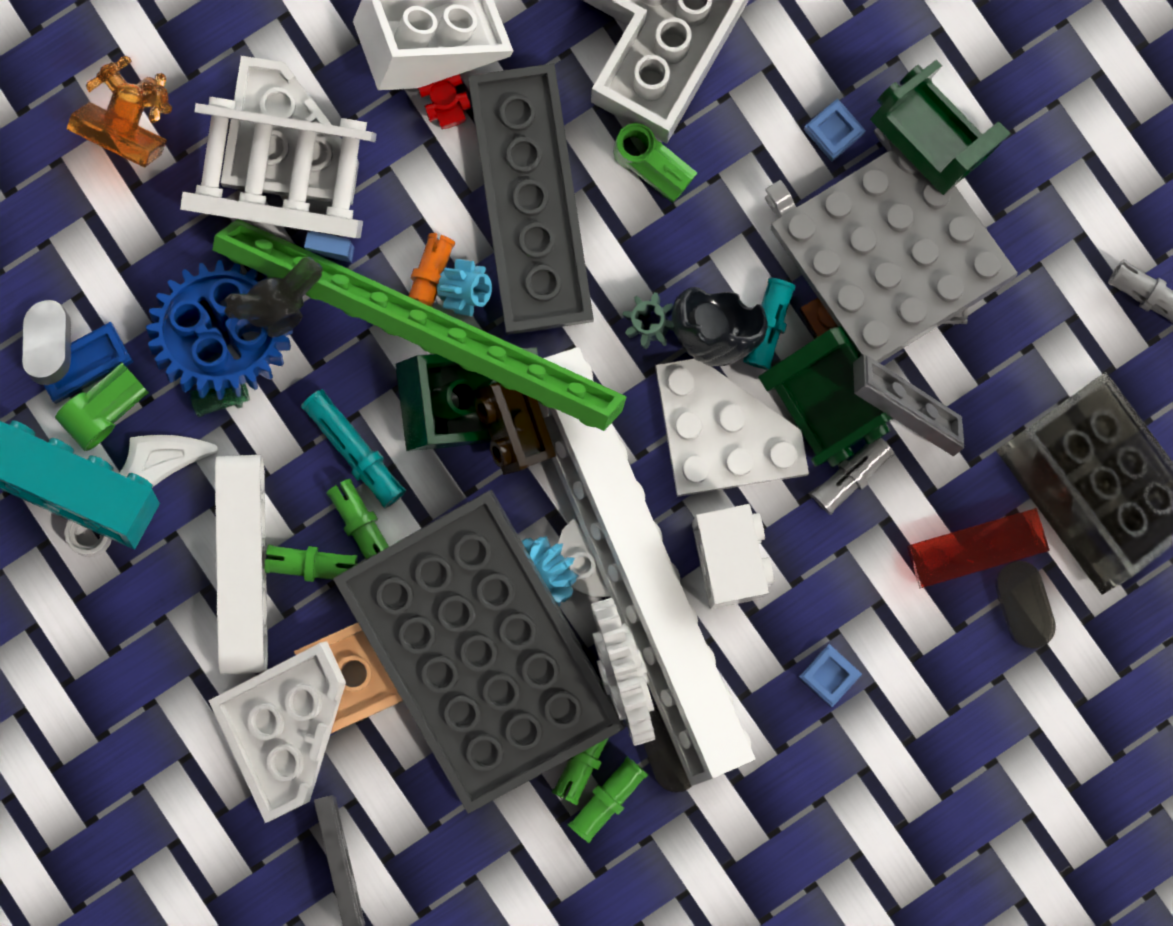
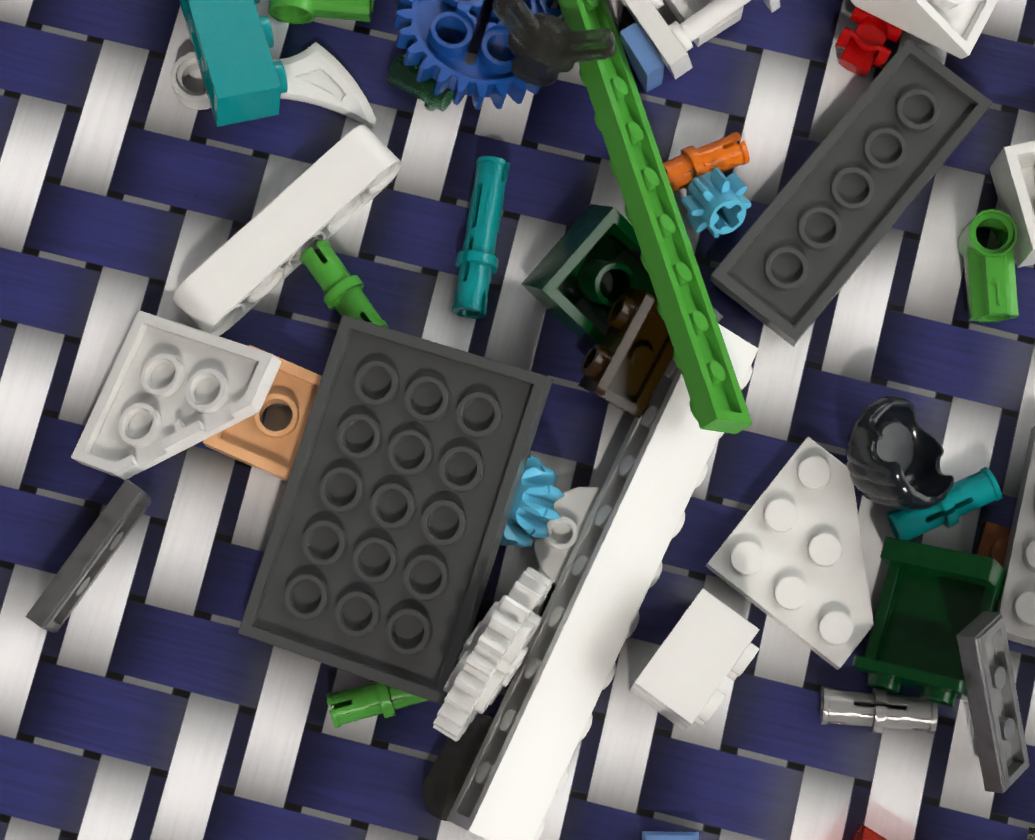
camera: 55 degrees right, 5 degrees down
bright green pin [326,479,389,559] -> none
bright green pin [568,756,648,843] -> none
sand green gear [622,292,674,349] -> none

